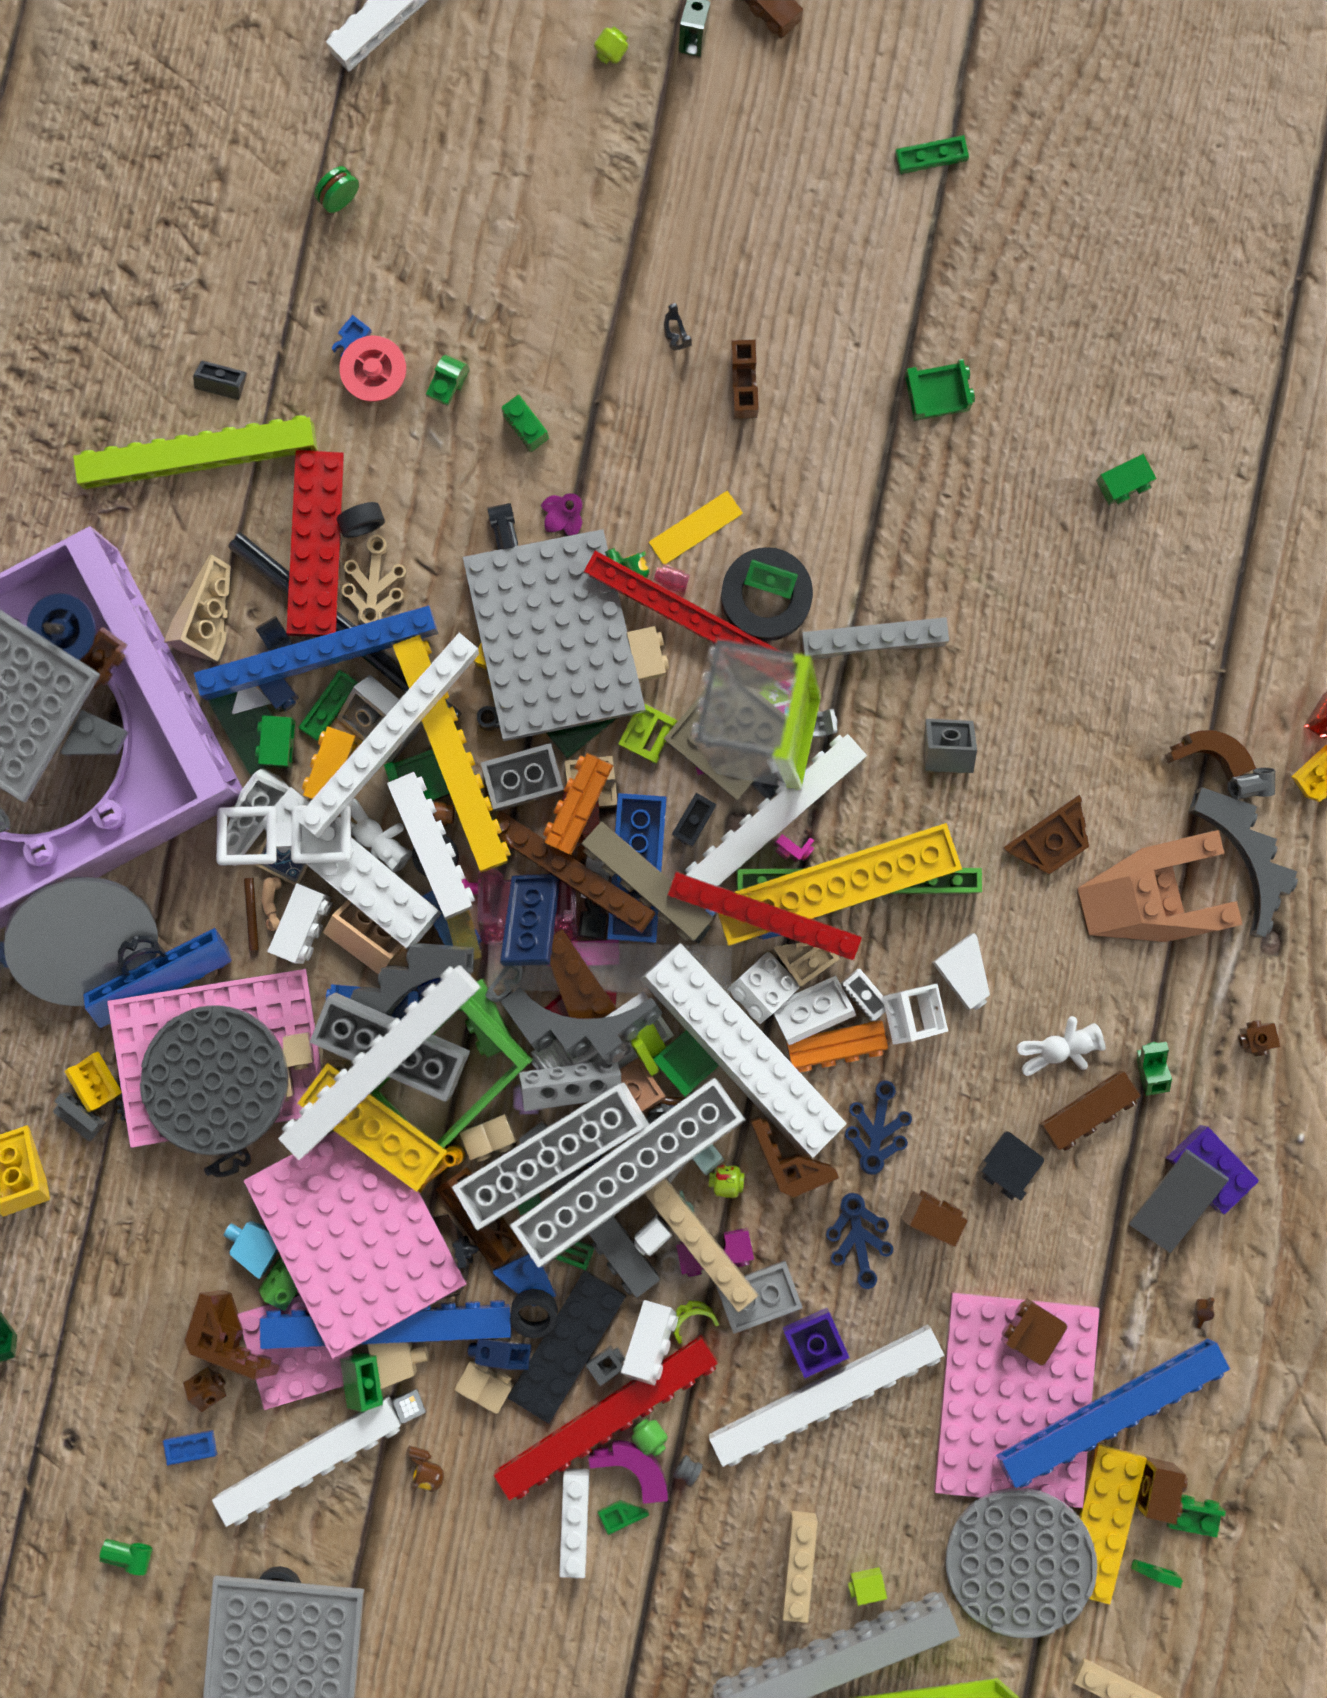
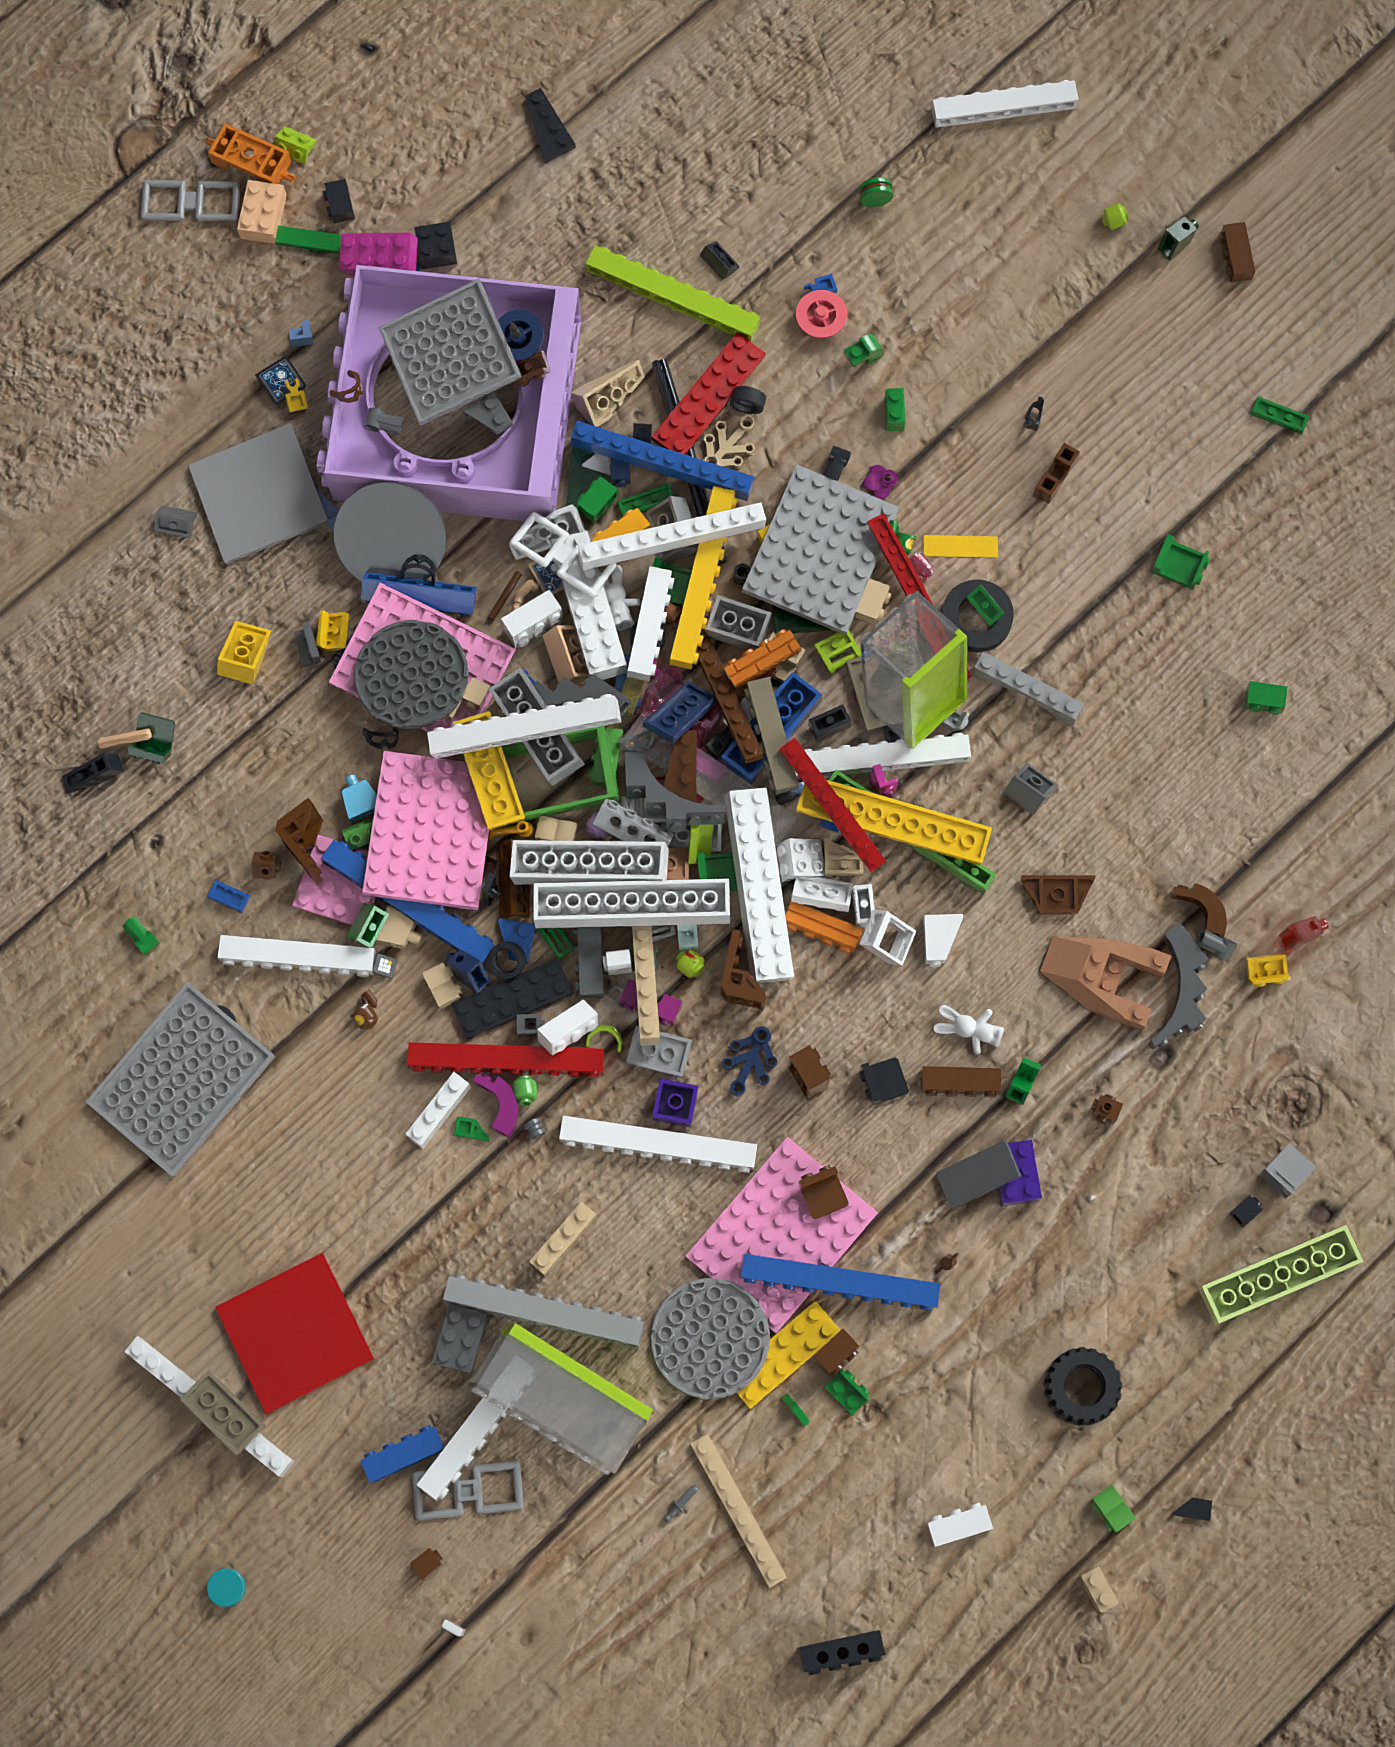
camera: 35 degrees right, 10 degrees down
dark blue plant [844,1080,912,1175] -> none
lime brick [848,1567,887,1605] -> none

